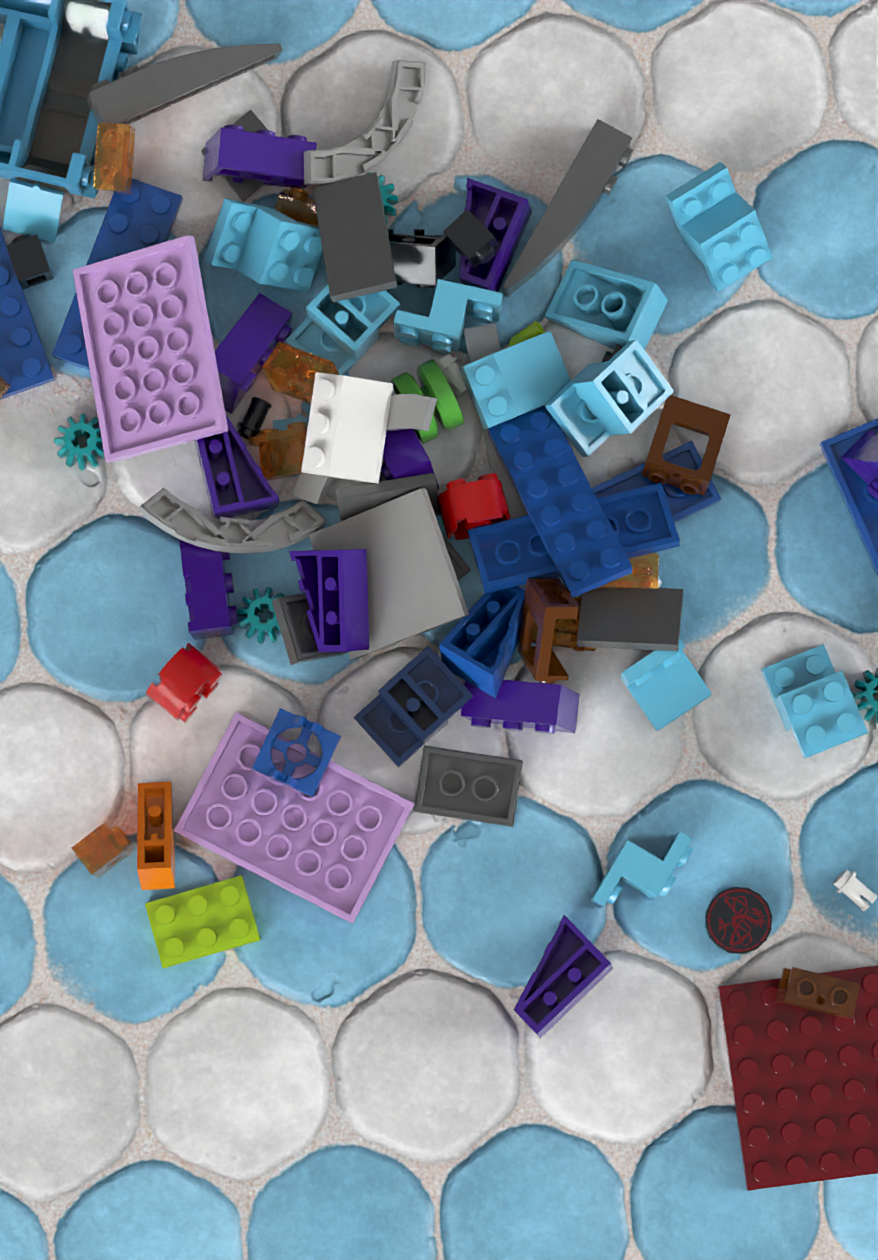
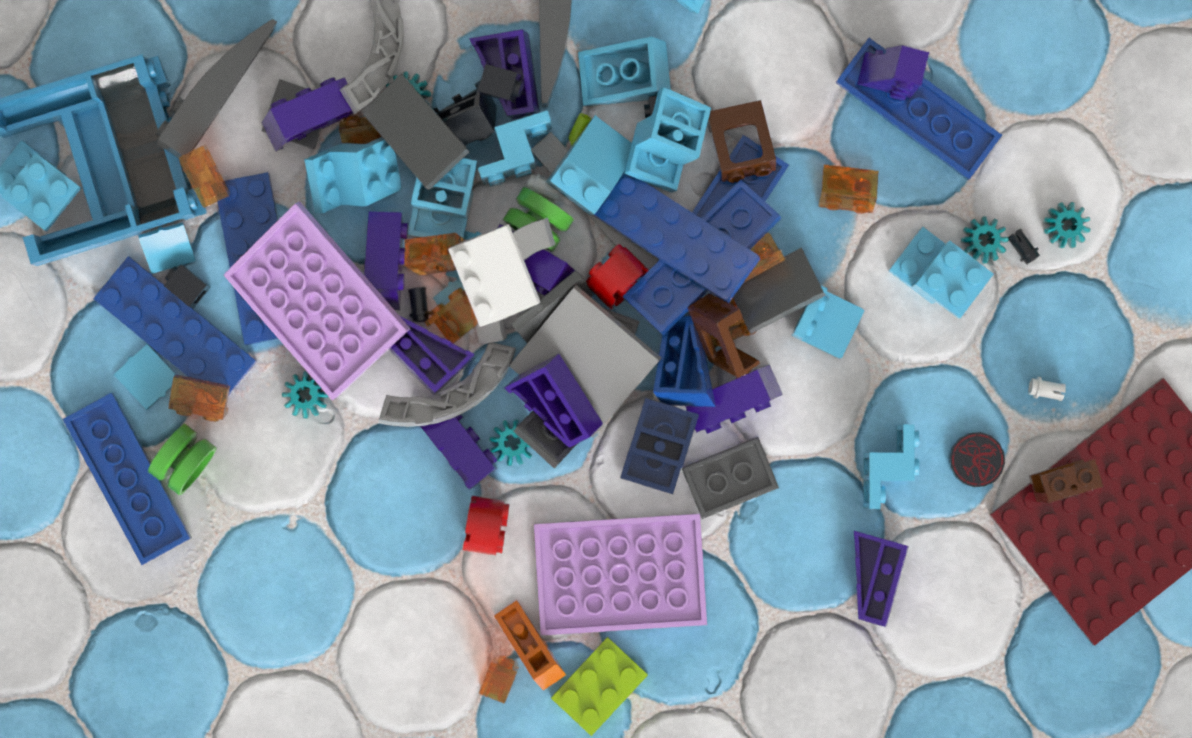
camera: 30 degrees left, 5 degrees up
blue piece [251,708,341,798] -> none
none -> clear orange bracket [819,165,879,214]

